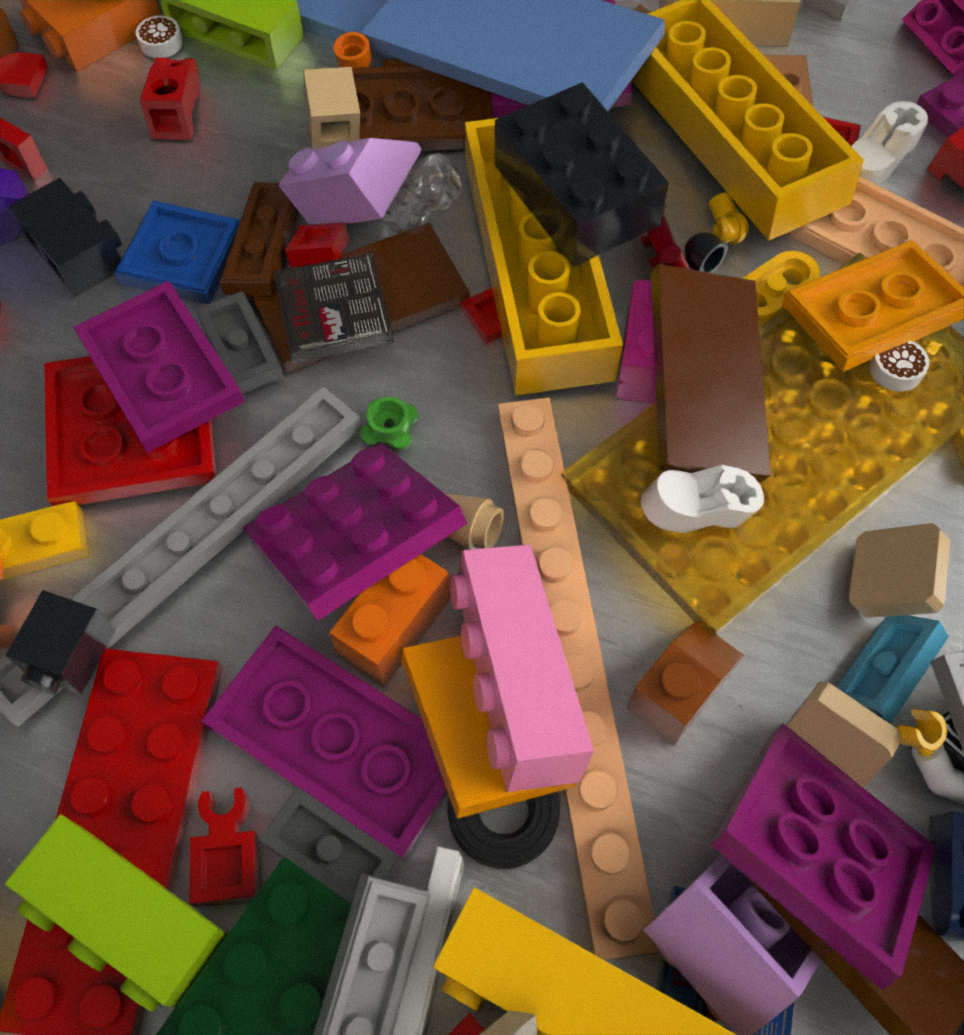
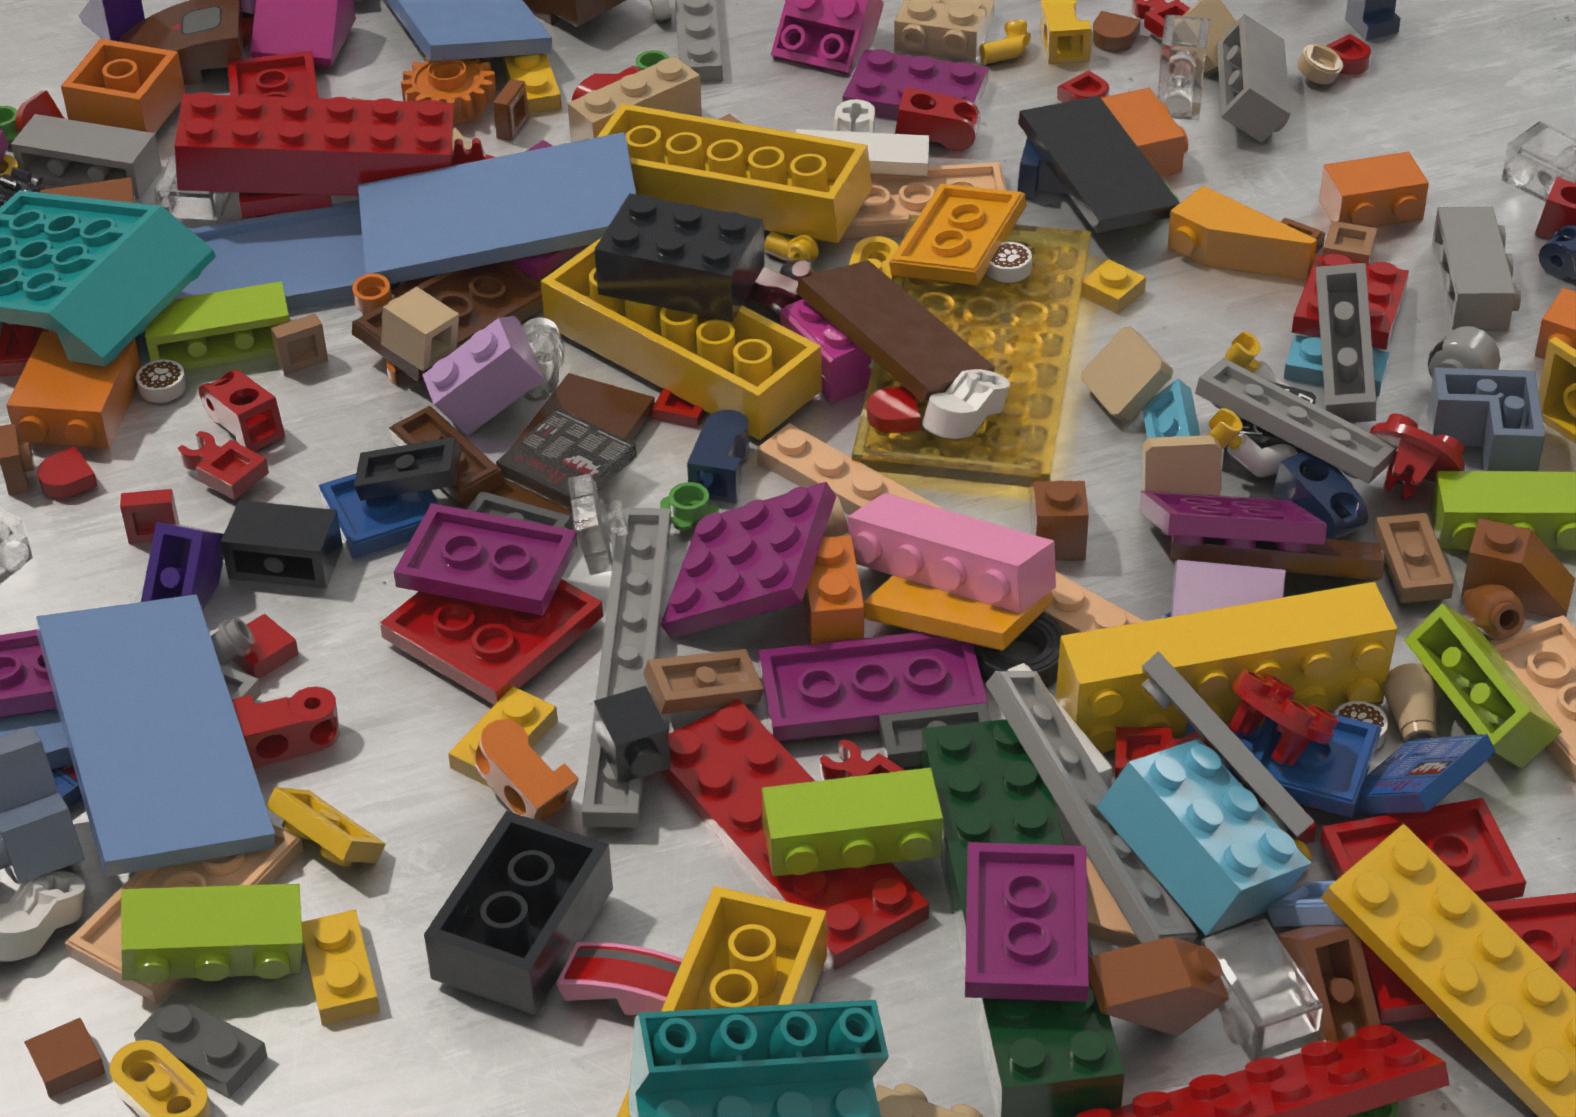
camera: 40 degrees left, 20 degrees down
red tile [285,222,350,267] -> none
none -> red plate [178,431,269,500]
none -> medium nougat plate [271,313,328,375]
none -> black plate [354,437,462,501]
none -> clear piece [568,473,628,575]
none -> medium nougat plate [643,649,764,715]
none -> dark blue leg [687,410,749,504]
none -> white tile [796,129,929,176]
none -> red tile [867,386,920,433]

